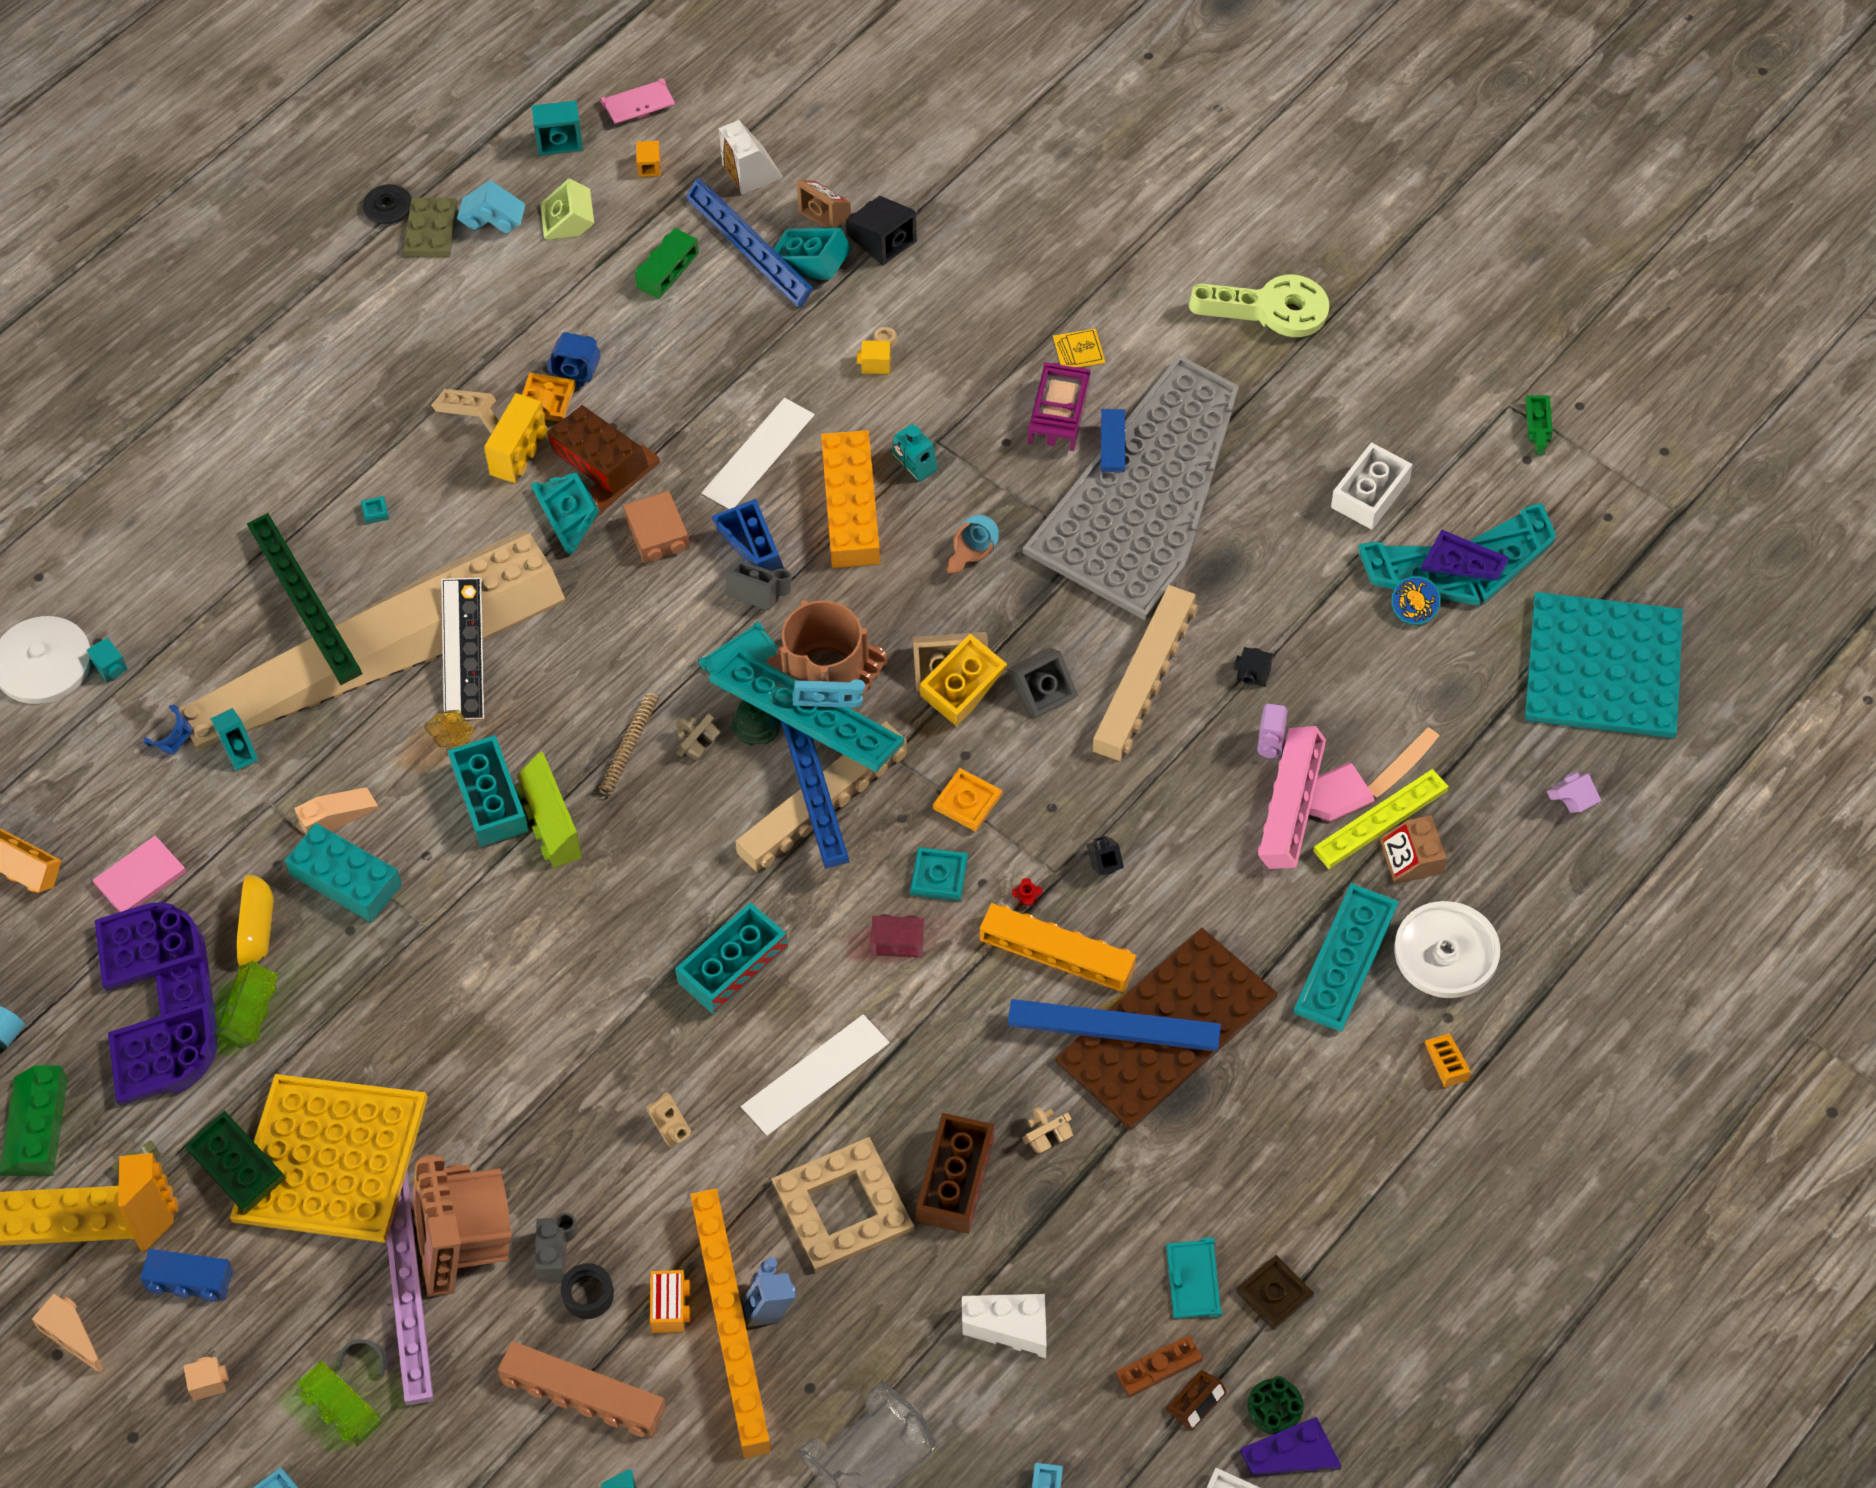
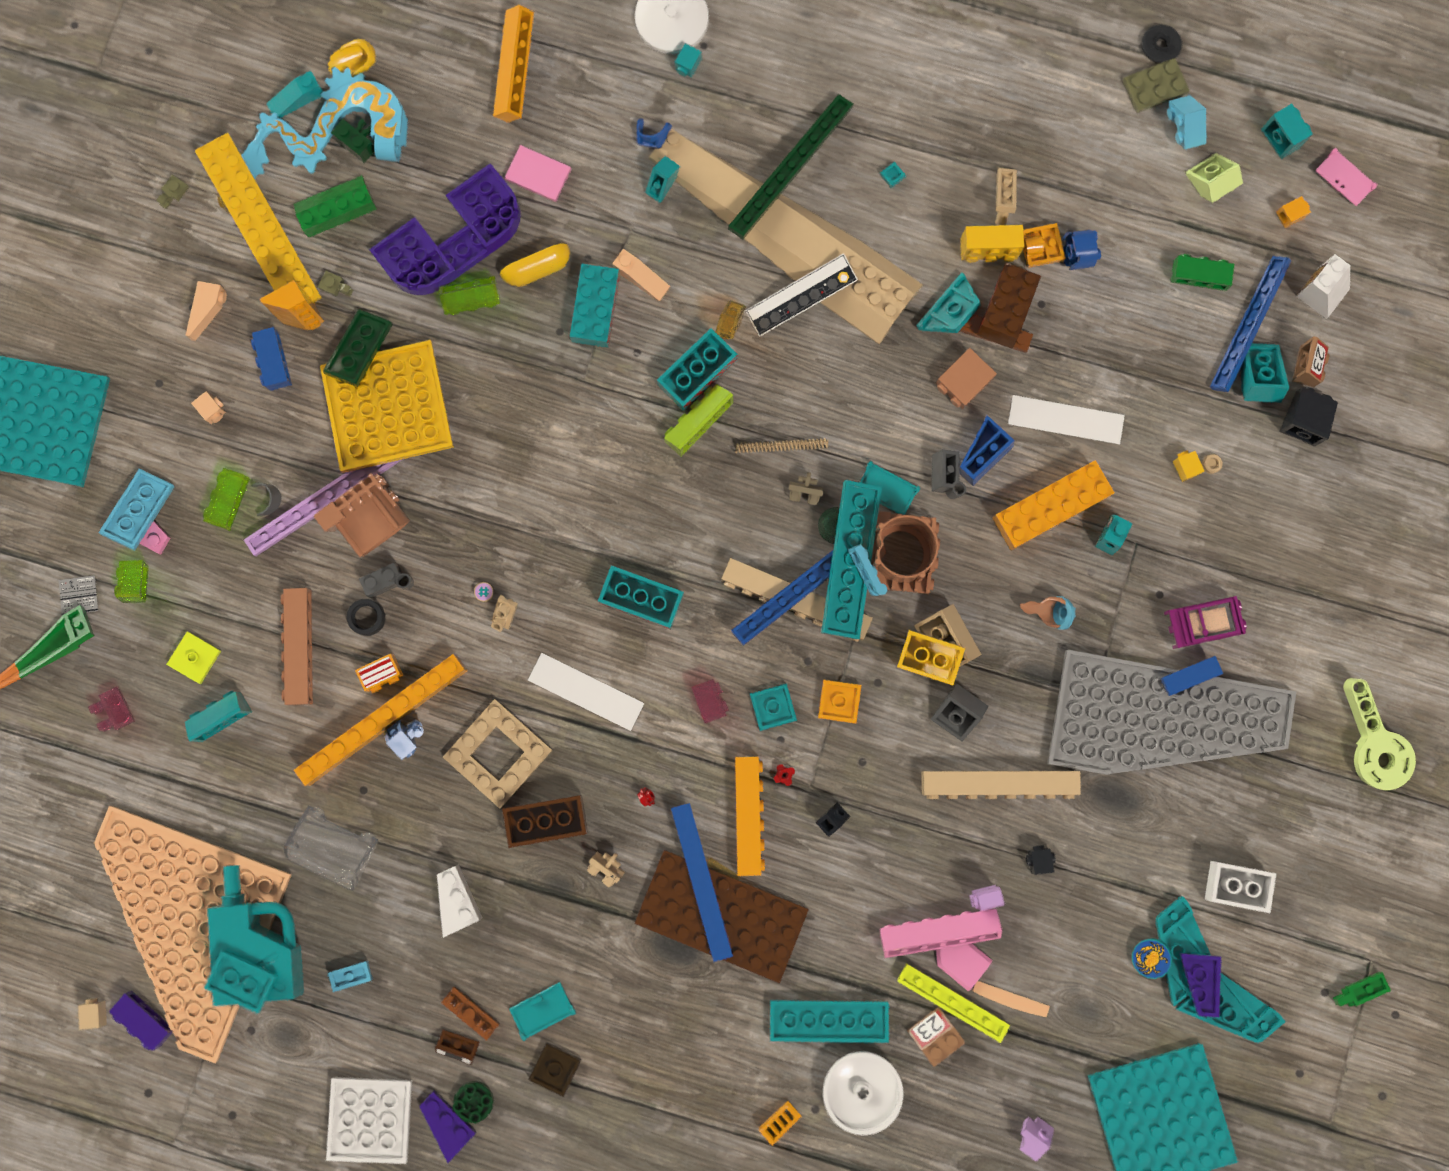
camera: 65 degrees right, 25 degrees up
yellow sticker [1053,328,1105,367] -> none
none -> tile [474,582,494,602]
none -> red plate [638,787,655,807]

